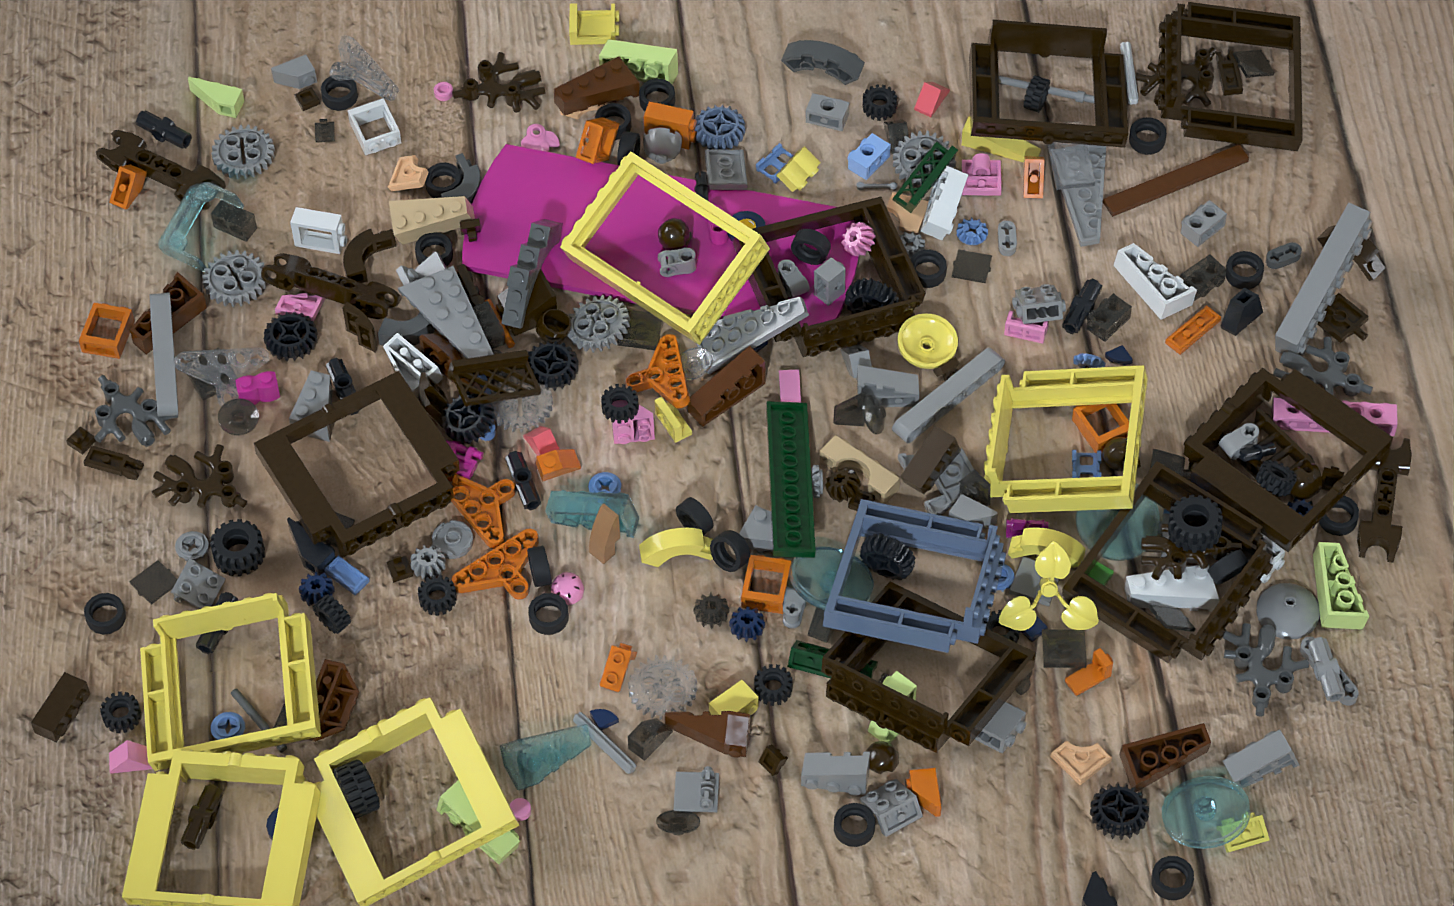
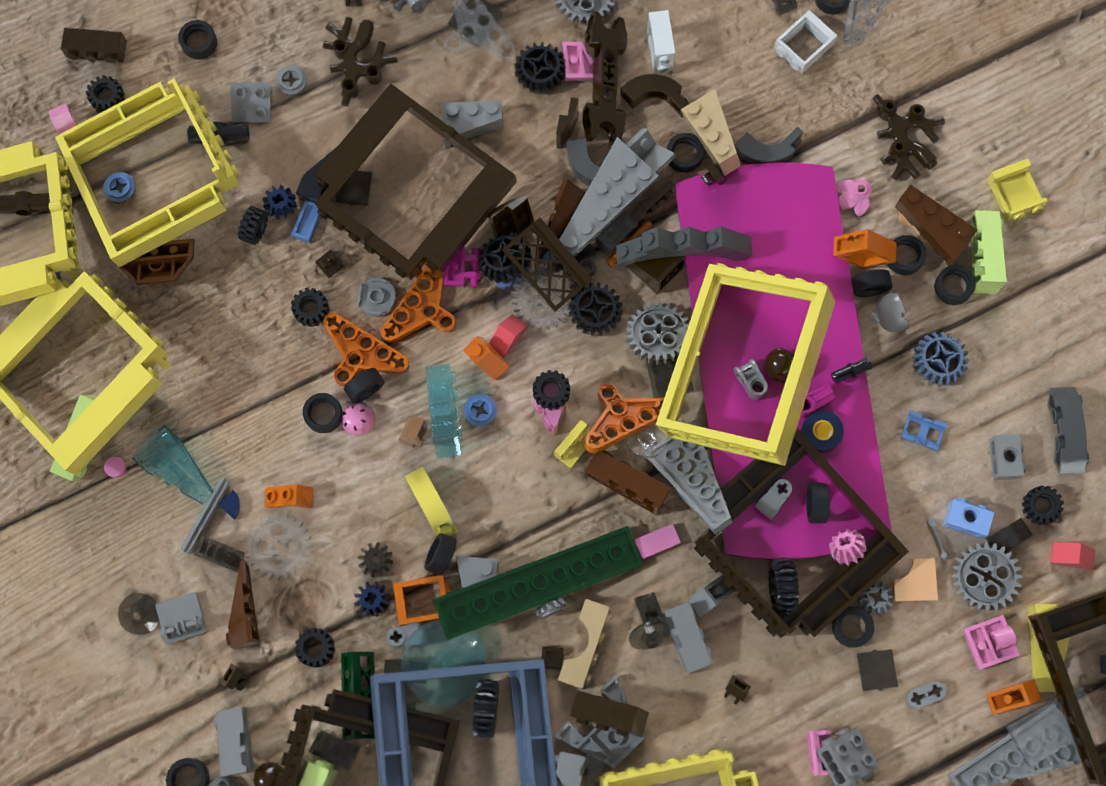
camera: 70 degrees right, 20 degrees up
clear smoke piece [129,560,177,605] -> none
black tyre [210,519,265,576] -> none
clear smoke dish [218,399,259,435] -> none
dark grey bar [231,689,287,753] -> none
dark pink brick [235,371,280,406] -> none
black piece [326,358,363,415] -> none
black tyre [333,759,380,819] -> none
white wedge [383,333,443,401] -> none
light nougat tile [388,155,429,192] -> none
light grey gear [410,544,446,580] -> none
black tyre [425,162,462,198] -> none
bright pink tile [434,82,453,101] -> none
black piece [505,451,541,510] -> none
dark brown helmet [536,309,571,344] -> none
orange brick [644,101,697,150] -> none
black tyre [676,497,714,536] -> none
light grey tile [705,149,747,190] -> none
light yellow brick [709,680,759,715] -> none
light yellow brick [776,146,821,192] -> none
light grey brick [814,257,845,306] -> none
dark brown gear [825,467,861,503] -> none
dark green fence [892,142,958,213] -> none
light grey beam [892,347,1005,443] -> none
light yellow dish [897,313,958,369] -> none
white wedge [920,166,968,240] -> none
medium blue gear [957,217,988,245] -> none

